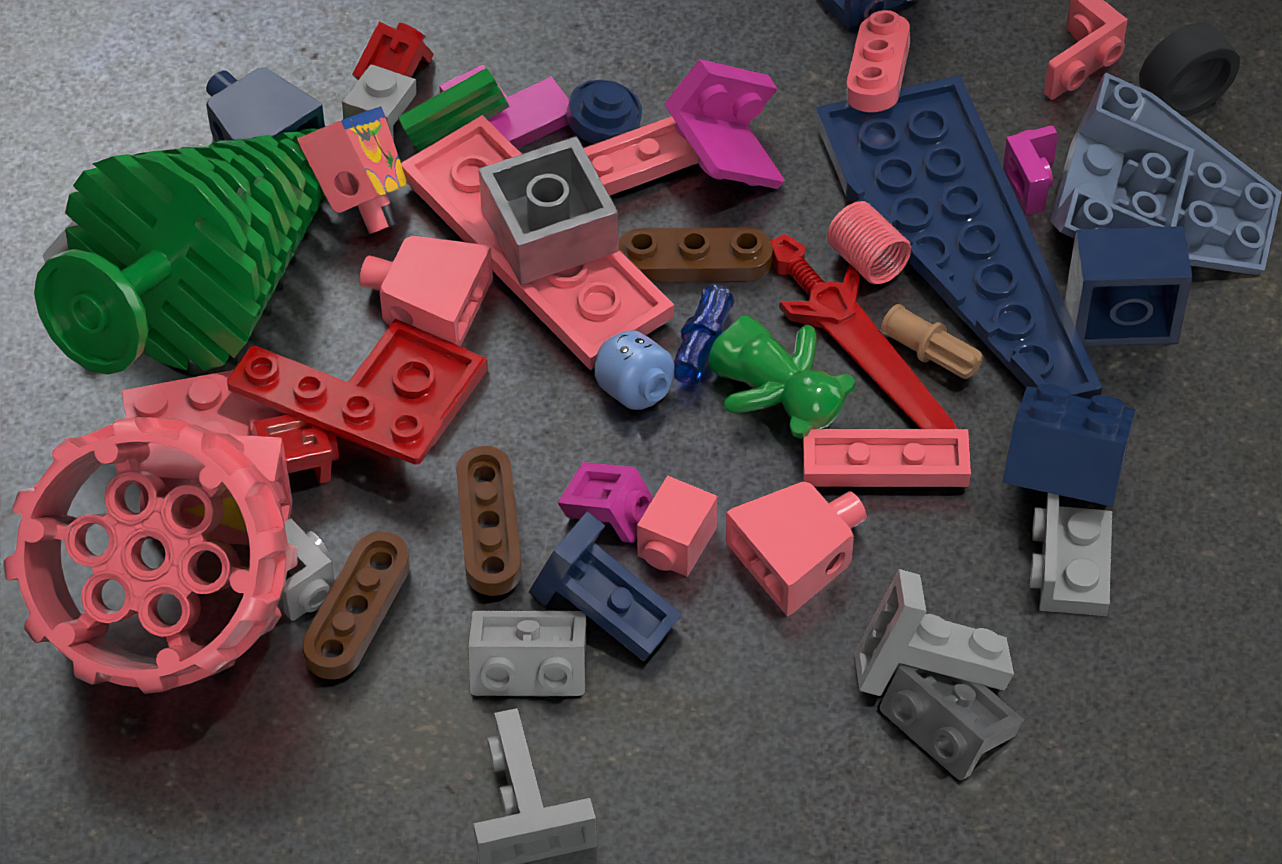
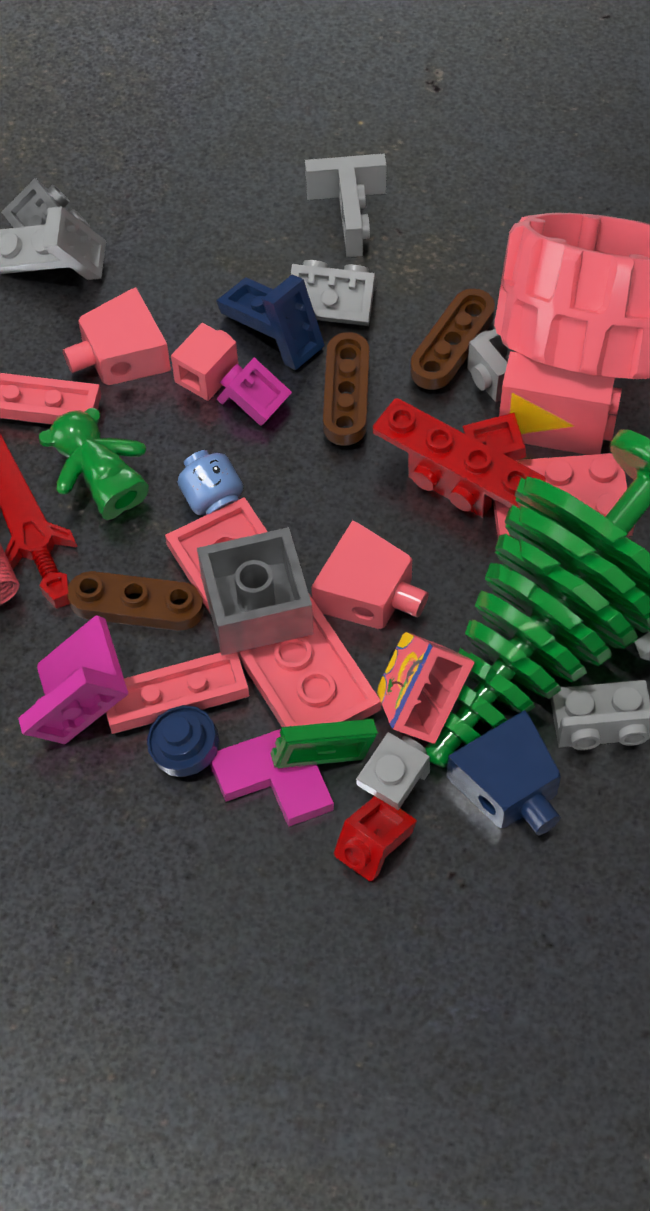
camera: 170 degrees left, 5 degrees up
red tile [349,318,488,446] -> none
clear blue pin [673,285,735,385] -> none

